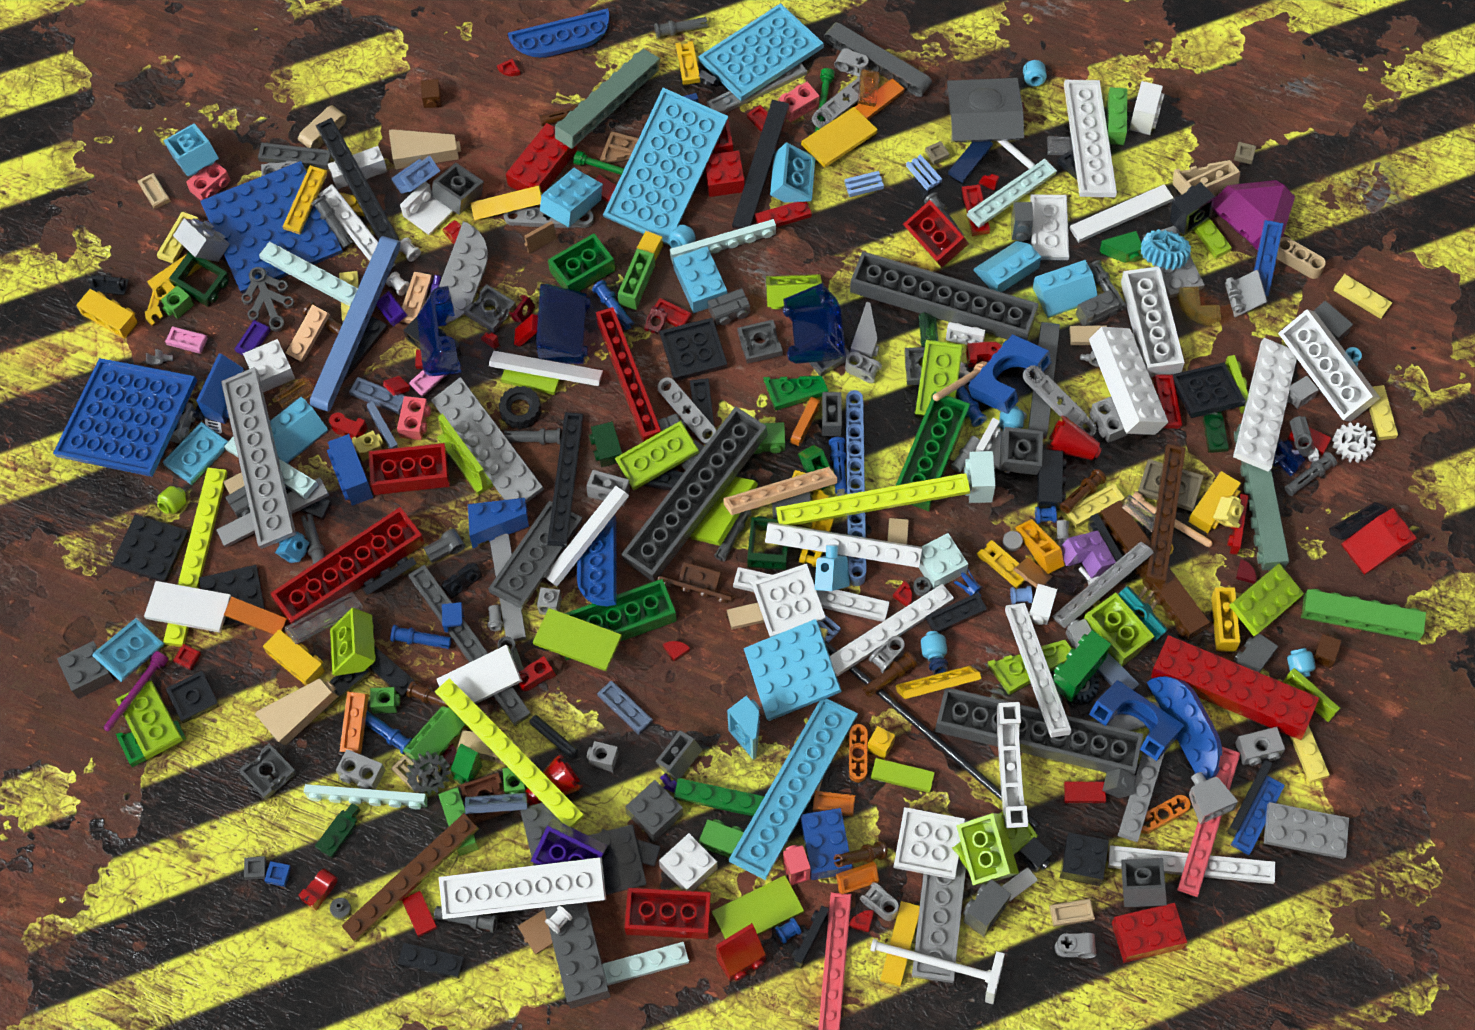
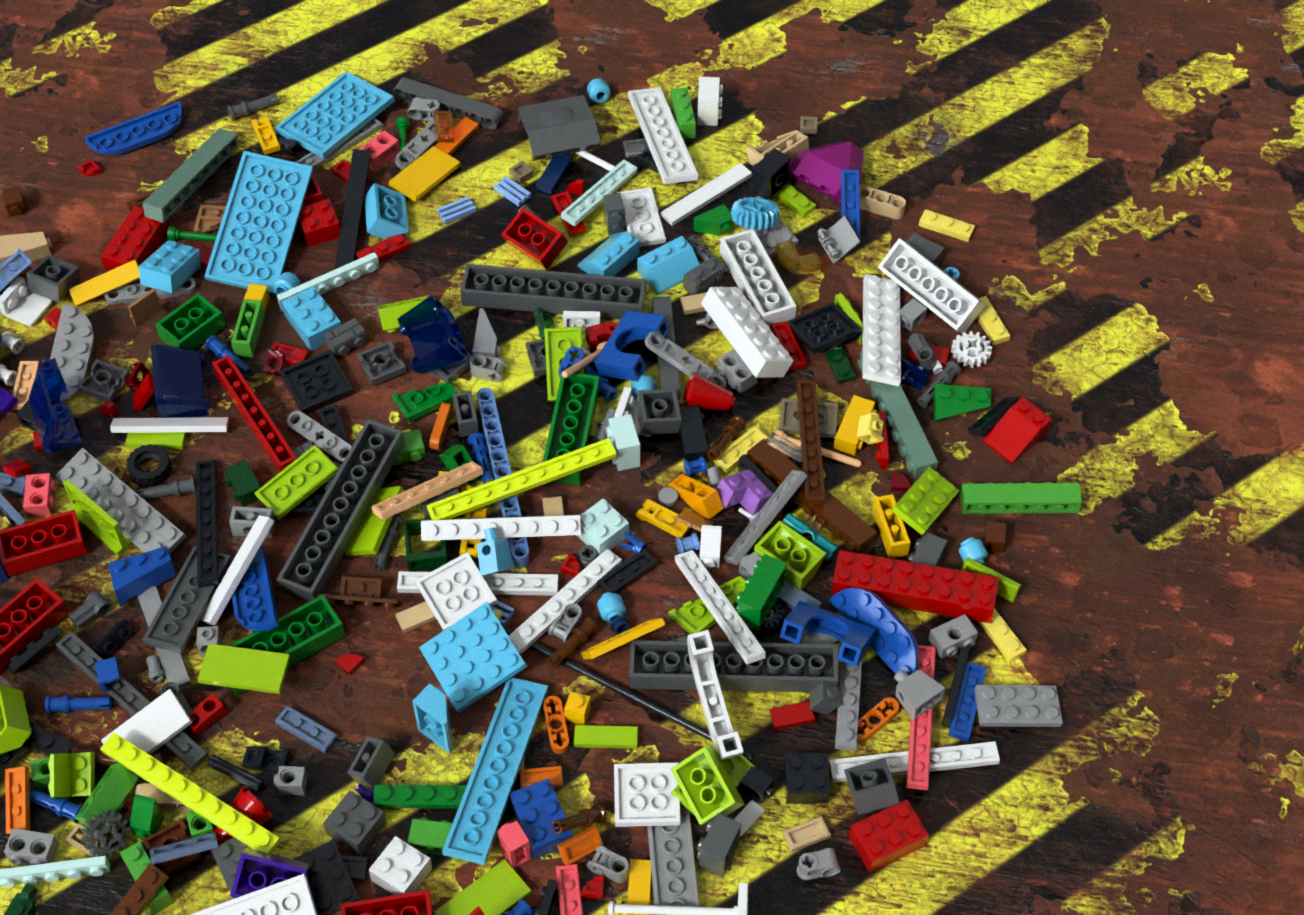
camera: 15 degrees left, 10 degrees down
bright pink plate [409,358,450,397] -> none
none -> lime bracket [48,752,95,798]
none -> black slope [242,746,291,773]
none -> blue beam [559,347,583,379]
none -> green wing [934,384,991,422]

